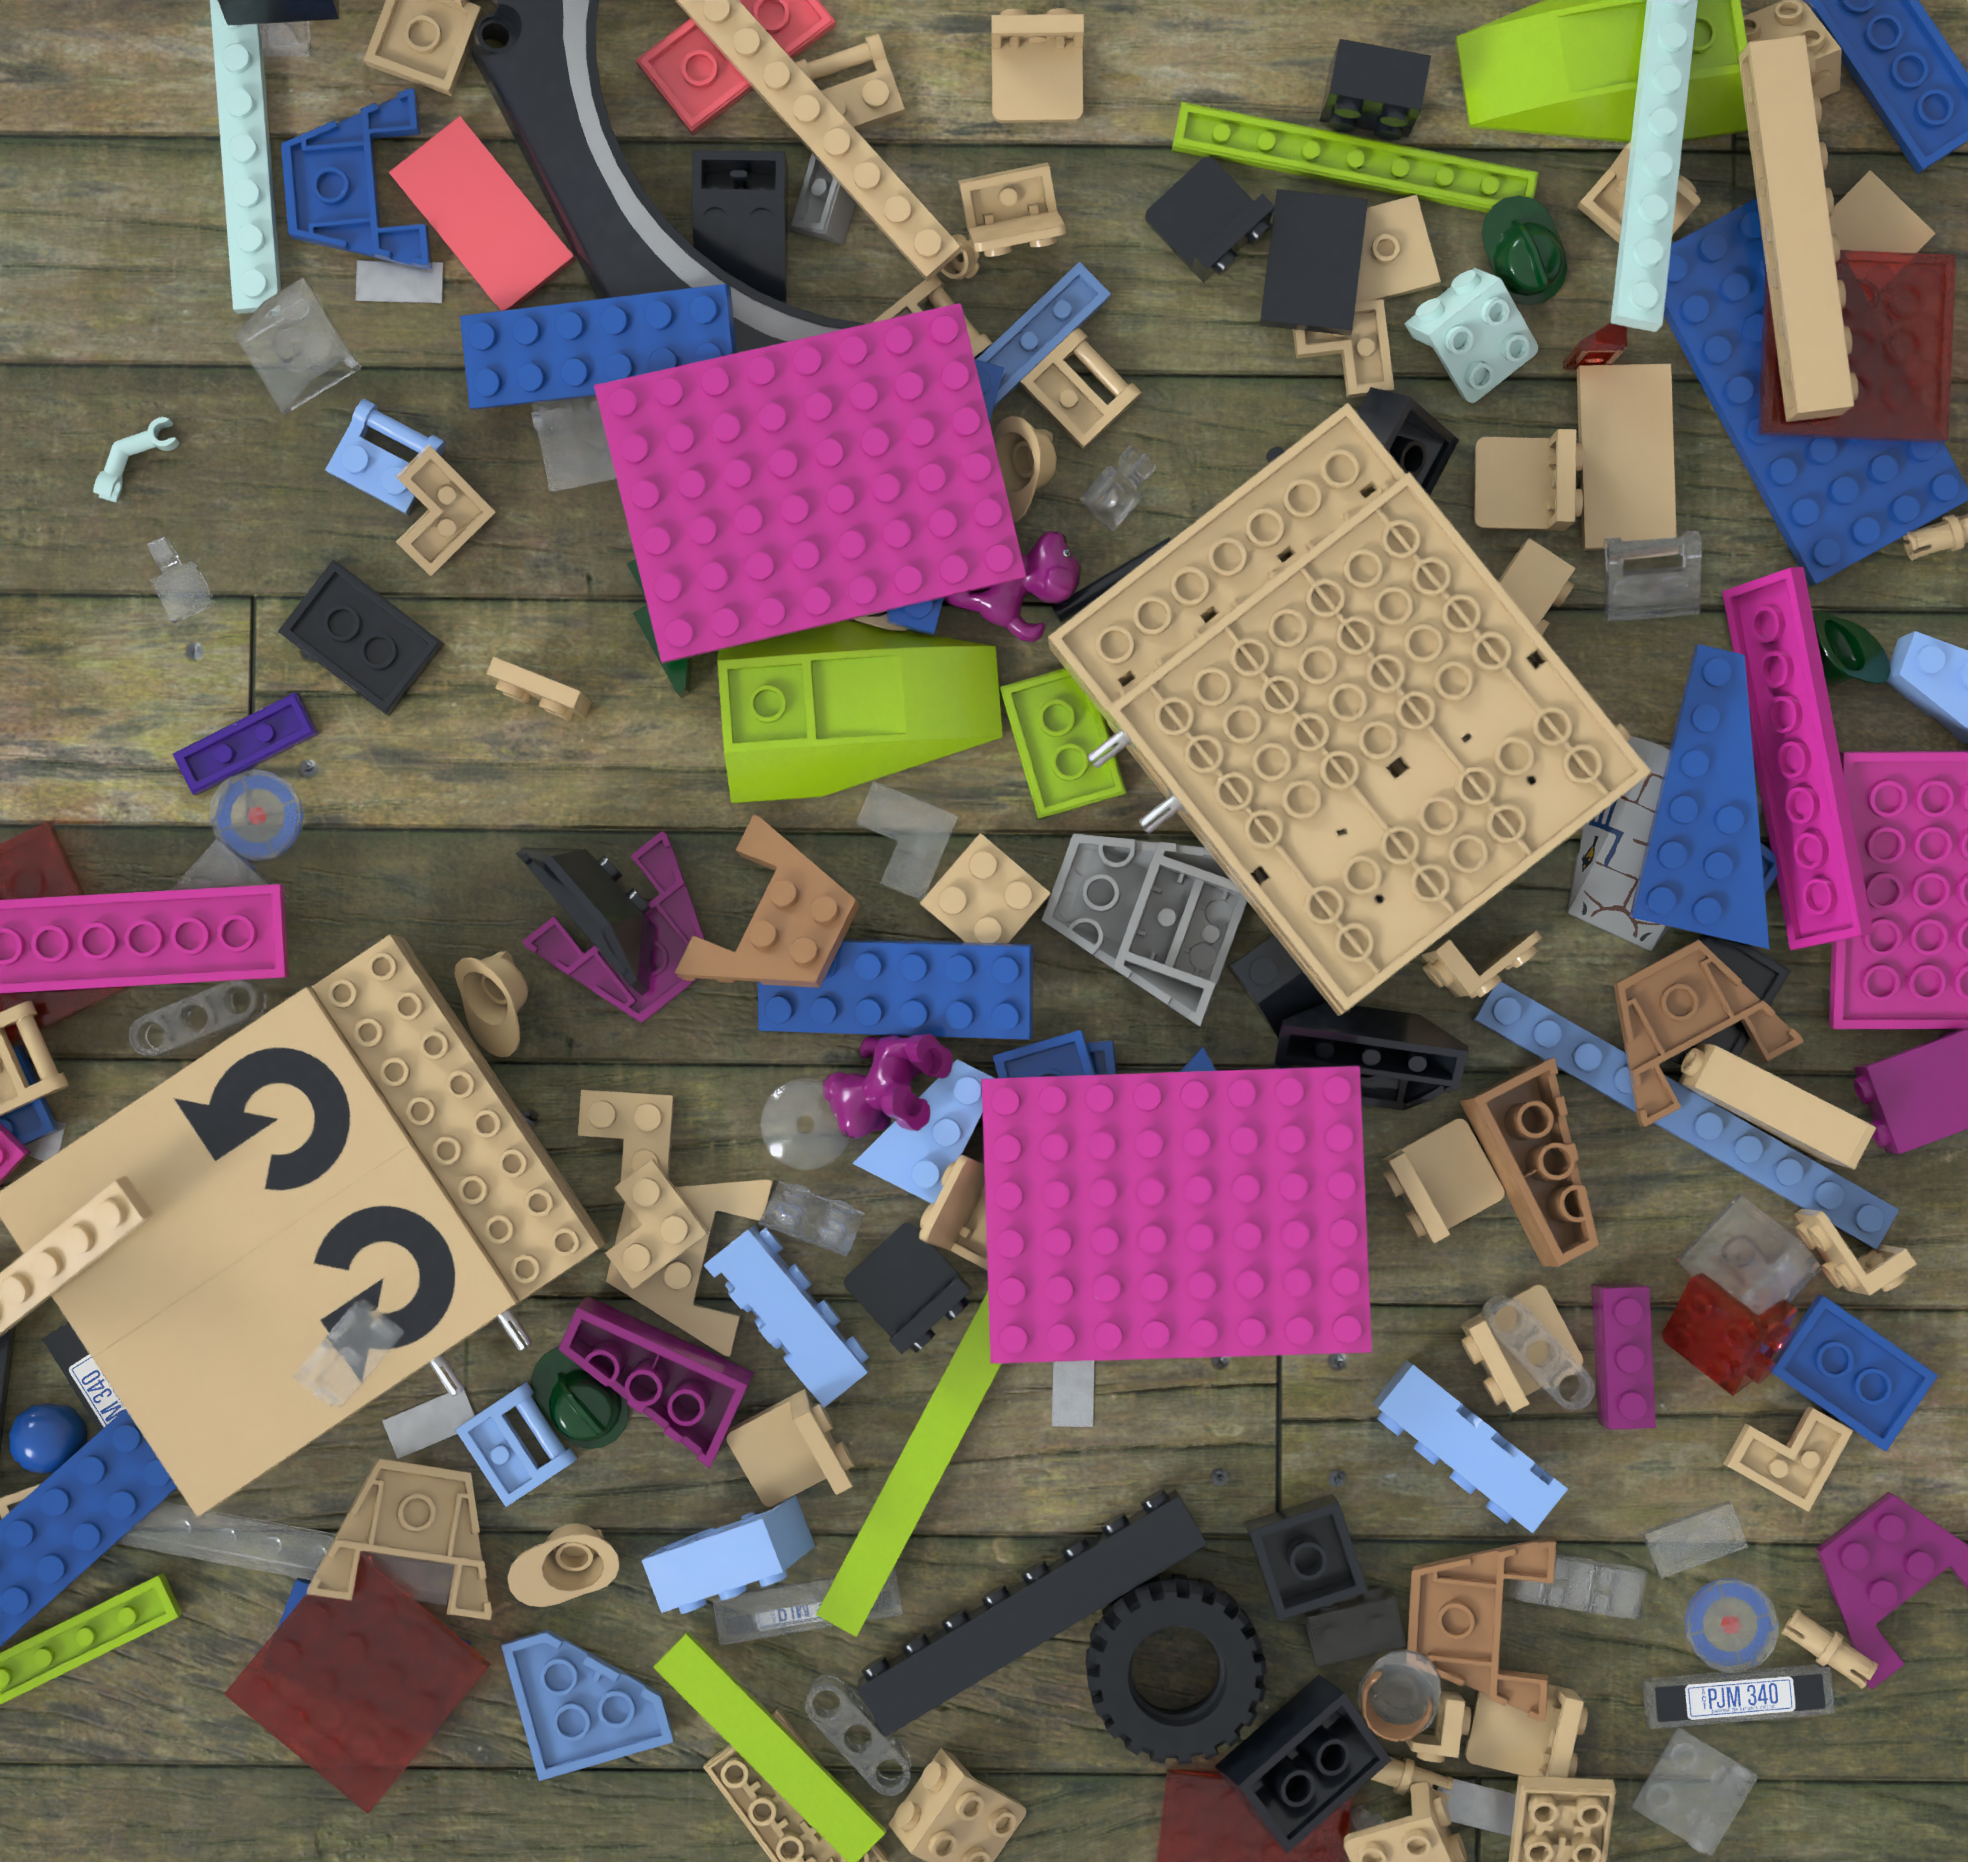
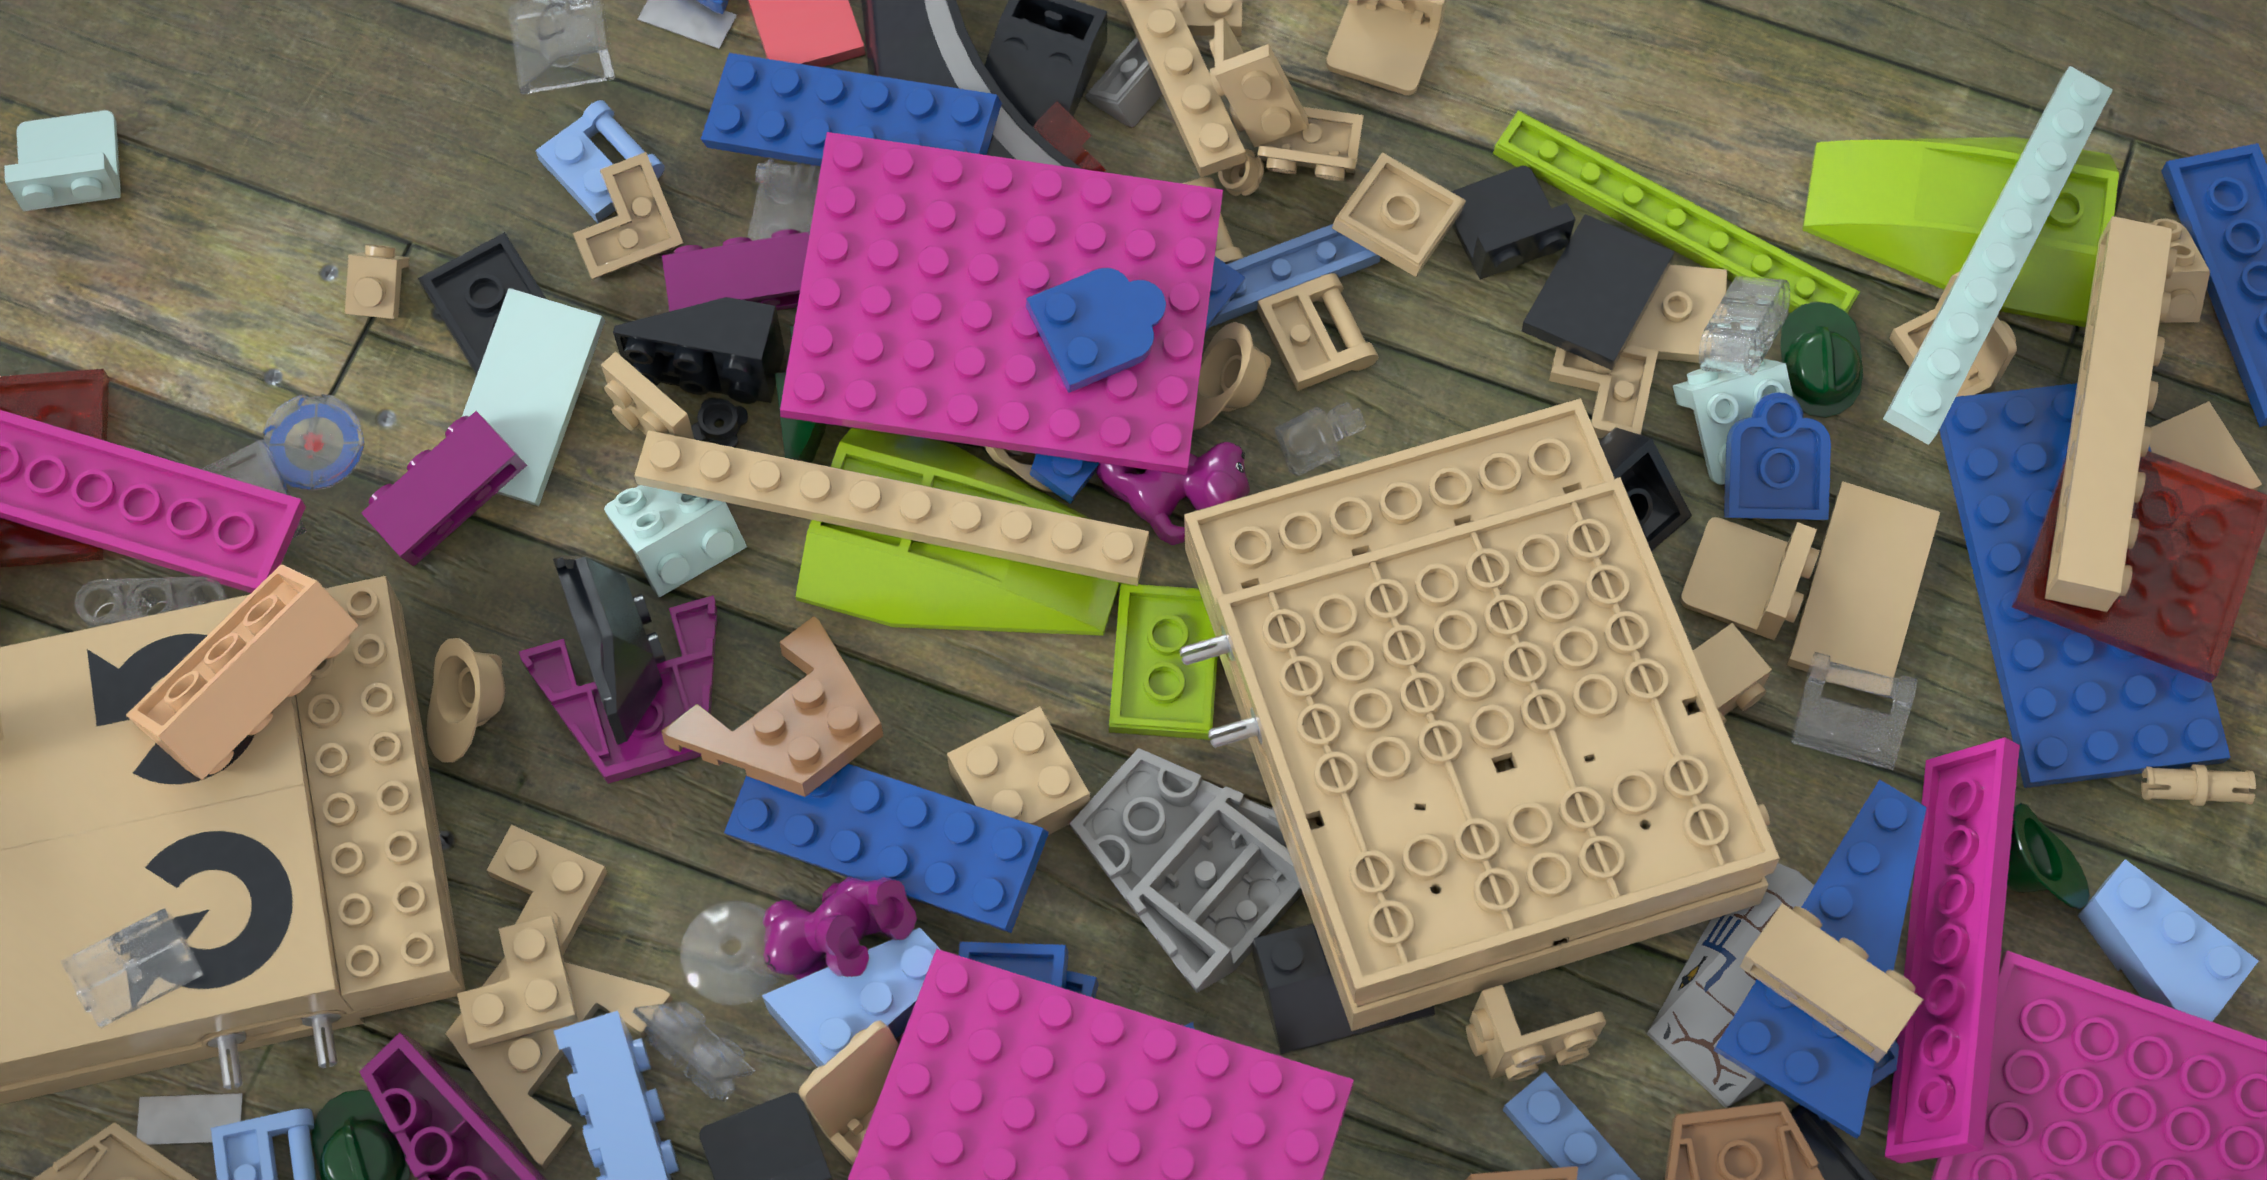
camera: 20 degrees right, 20 degrees down
light aqua arm [93,417,180,503] -> none
clear plate [147,536,216,623] -> none
dark purple tile [173,692,319,796] -> none
clear plate [856,781,958,901] -> none
black wedge [1275,1002,1468,1110] -> none
black brick [1319,39,1431,140] -> none
clear red slope [1563,323,1627,370] -> none
none -> light nougat slope [126,564,359,780]
none -> tan bracket [345,245,409,319]
none -> magenta brick [361,411,527,567]
none -> light aqua tile [462,288,605,506]
none -> light aqua bracket [604,485,747,597]
none -> black slope [613,297,785,404]
none -> tan plate [634,430,1149,586]
none -> magenta brick [662,229,810,312]
none -> black plate [691,397,748,448]
none -> blue plate [1025,268,1166,393]
none -> clear red plate [1032,101,1106,172]
none -> tan bracket [1210,18,1308,148]
none -> tan plate [1332,152,1466,277]
none -> clear beam [1699,276,1790,376]
none -> blue plate [1724,393,1831,520]
none -> tan brick [1740,903,1923,1062]

